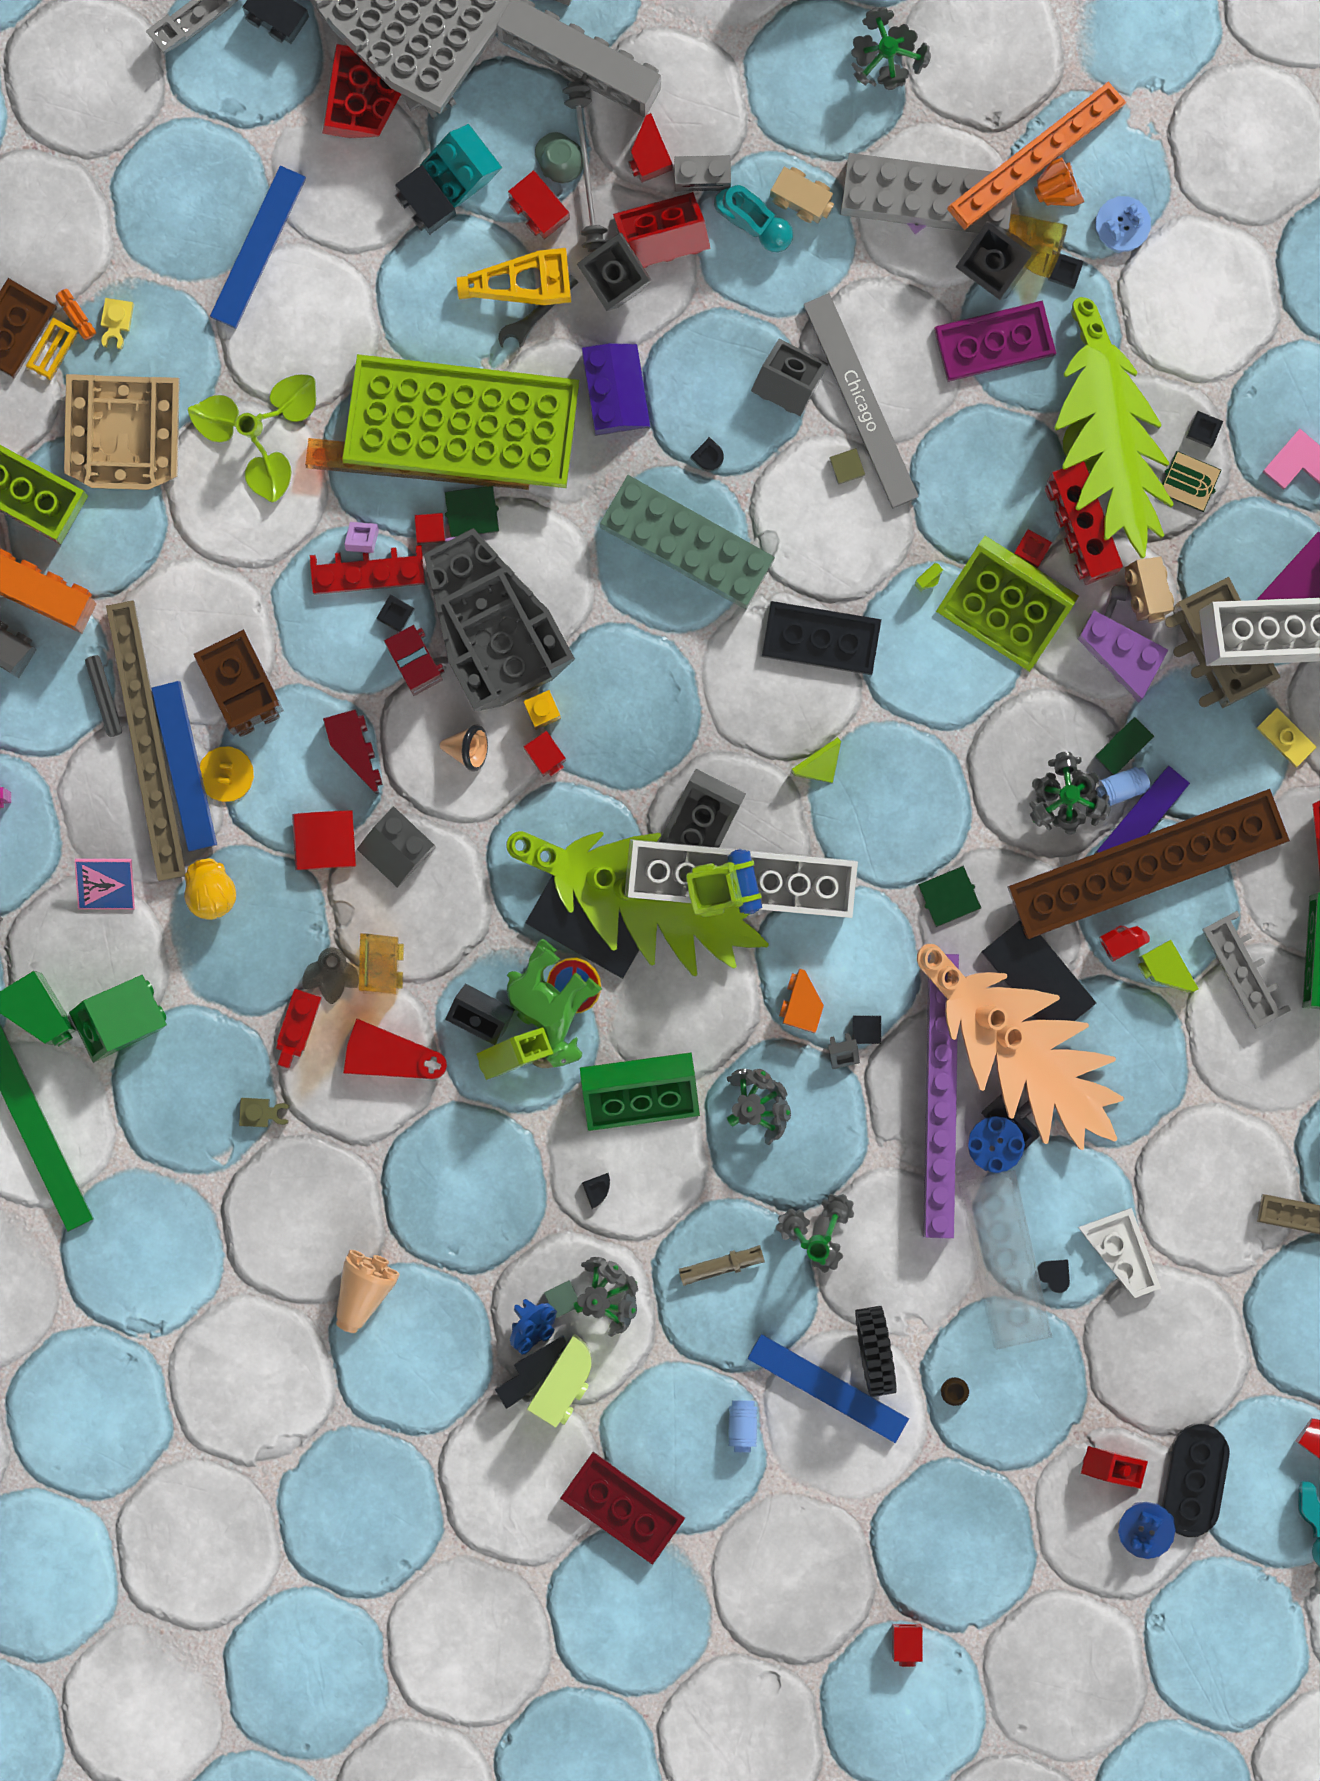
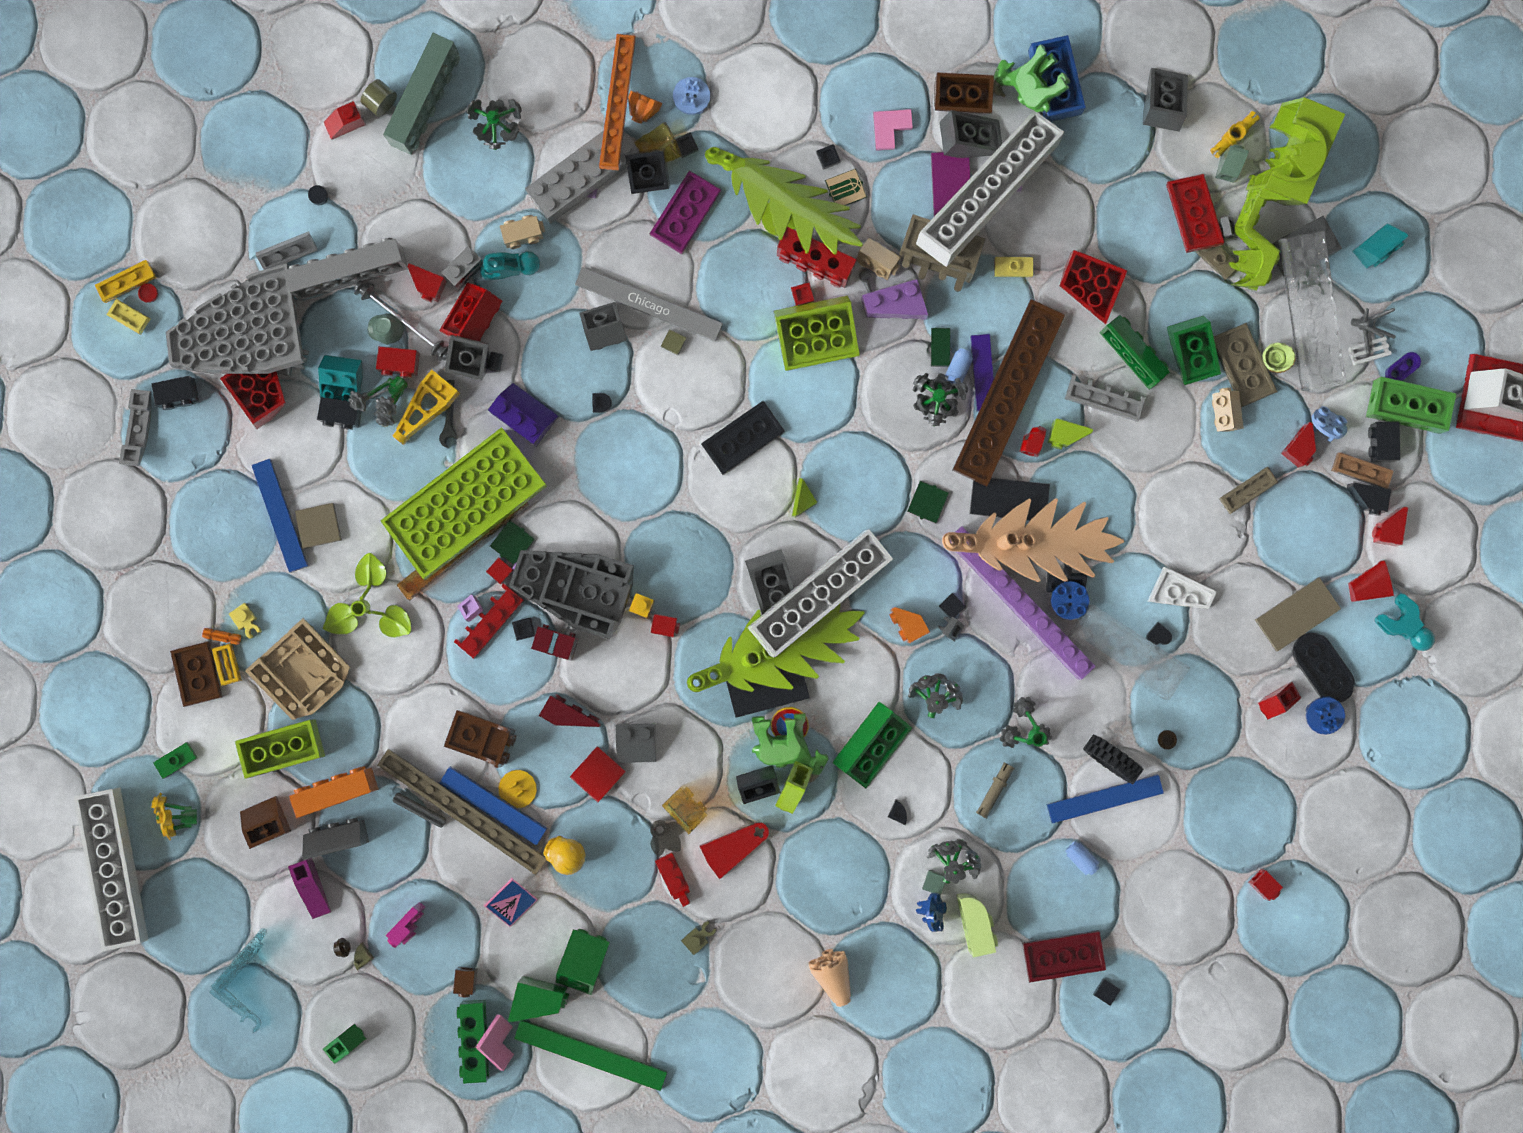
camera: 40 degrees left, 0 degrees up
light nougat hat [440,724,488,772] -> none
black slope [495,1335,566,1409] -> none
sand green brick [600,475,775,610] -> none
lime piece [686,849,763,917] -> none
lime tile [915,563,943,592] -> none
none -> dark tan tile [295,503,342,549]
none -> dark grey plant [348,376,408,427]
none -> black hinge [487,352,504,372]
none -> black tile [1093,978,1121,1006]
none -> dark tan tile [1255,577,1341,652]

